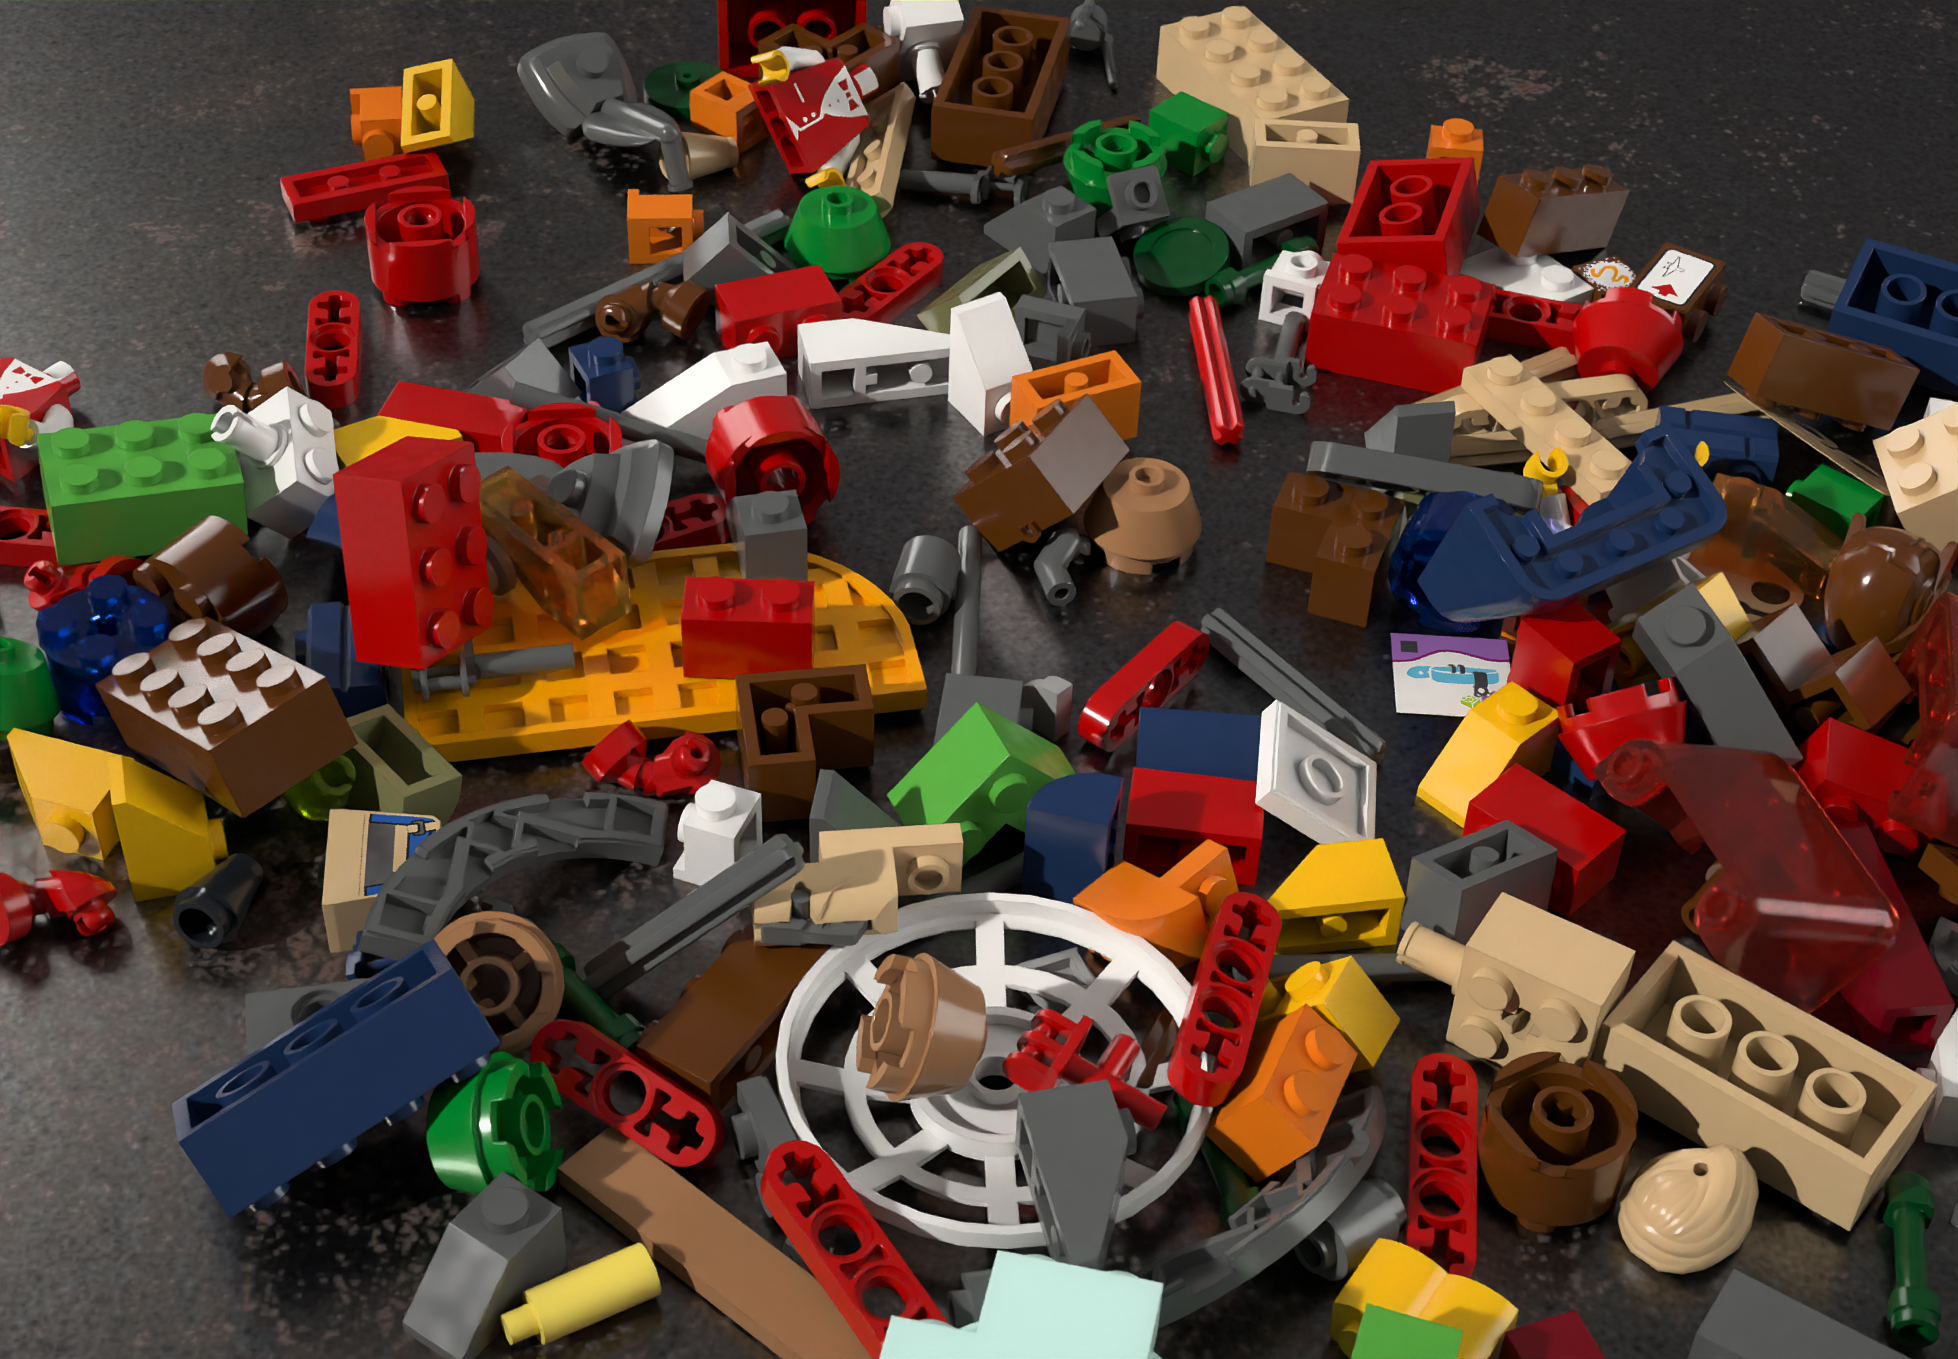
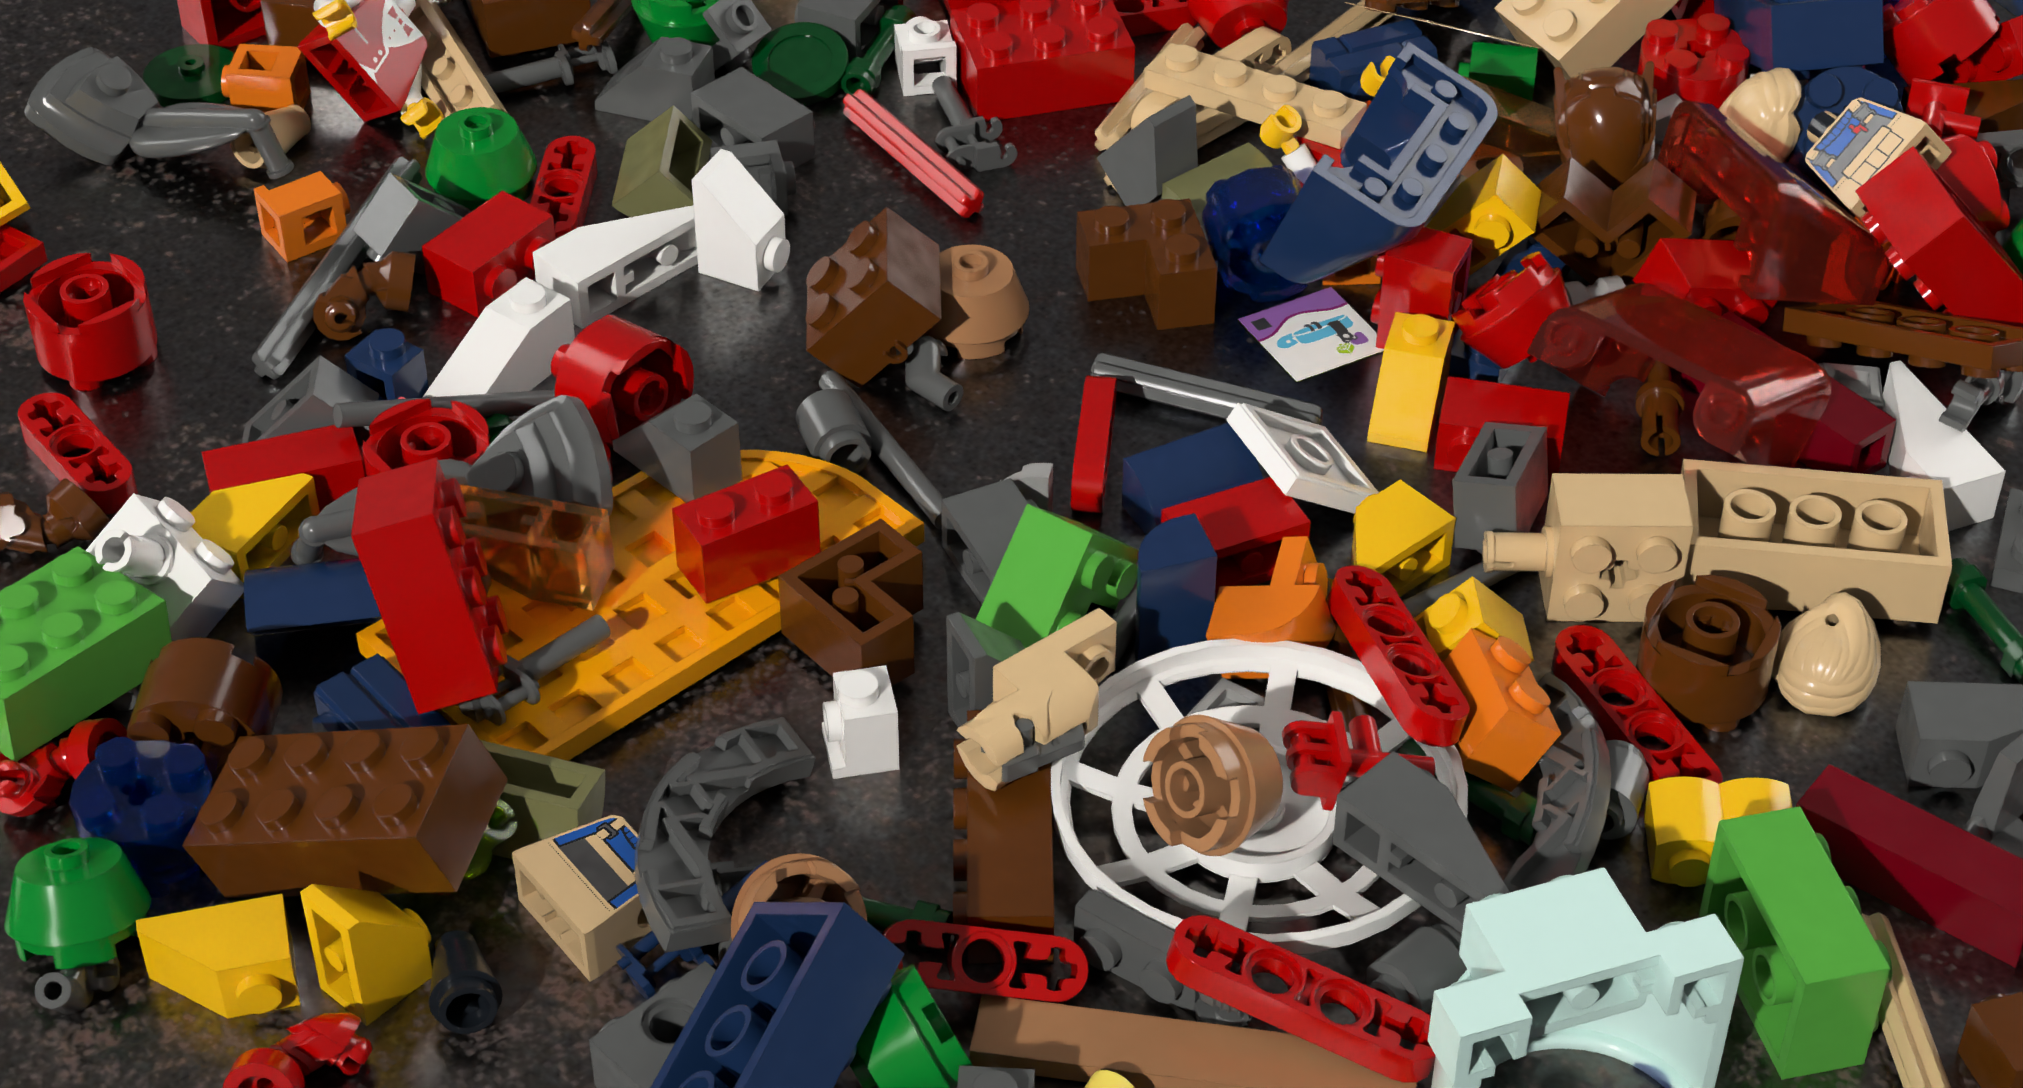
camera: 30 degrees left, 0 degrees up
red arm [581,720,722,798] -> none
dark grey axle [584,834,804,998] -> none
orange brick [1009,350,1142,441] -> none
dark grey beam [1306,441,1544,514] -> none
dark grey slope [1632,583,1804,797] -> none

